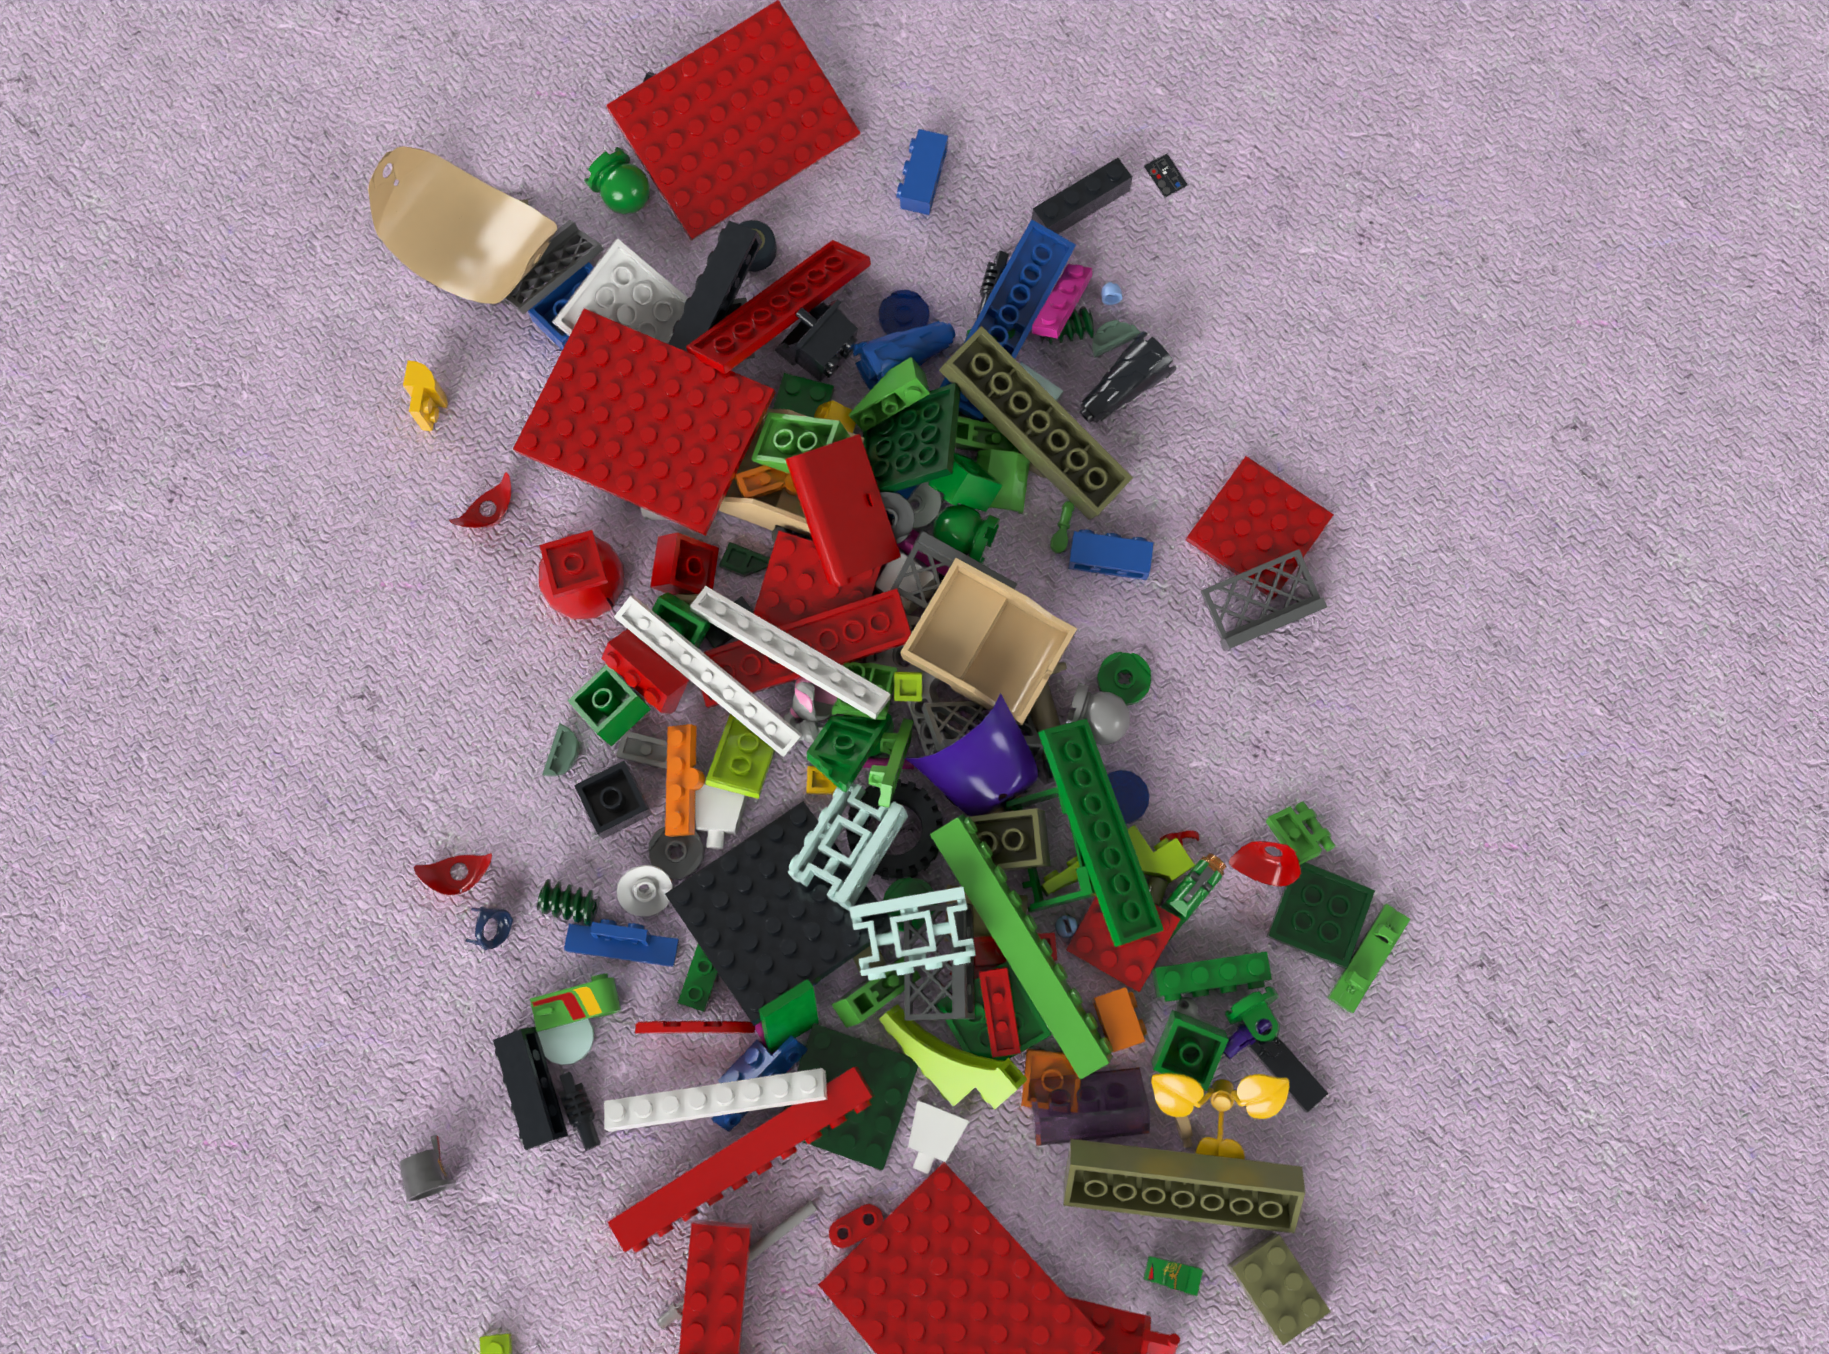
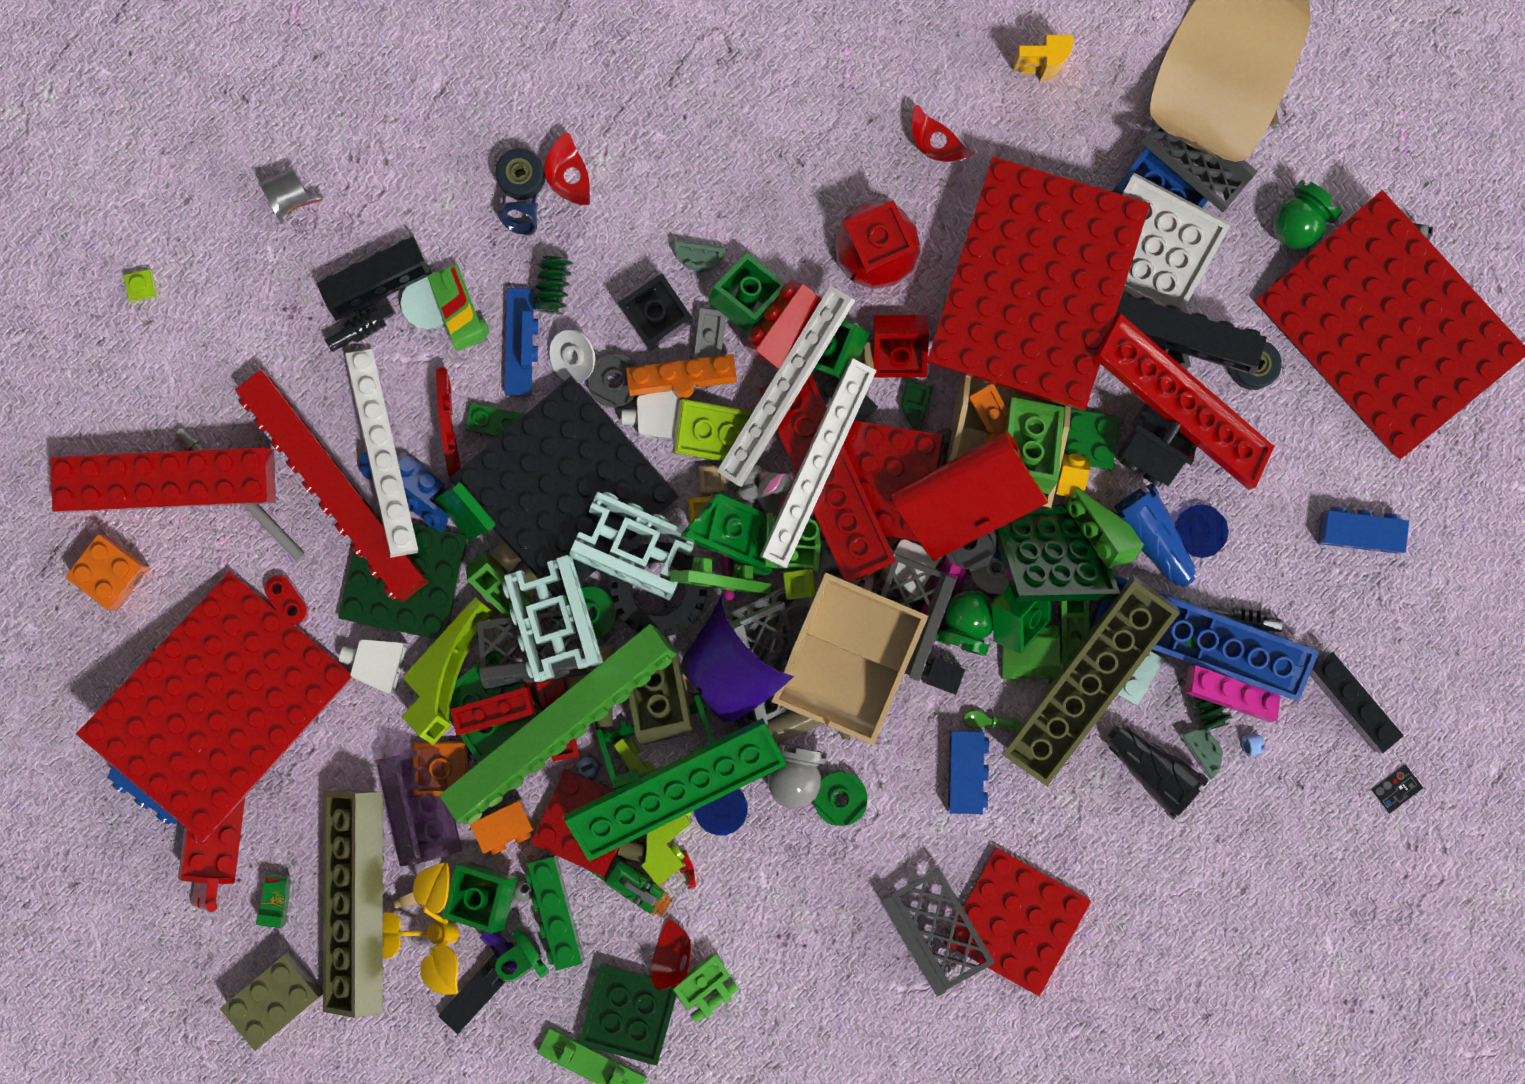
camera: 80 degrees right, 10 degrees up
none -> tan plate [490,541,522,573]
none -> black wheel [495,148,545,200]
none -> tan tile [698,465,727,494]
none -> black brick [921,658,966,695]

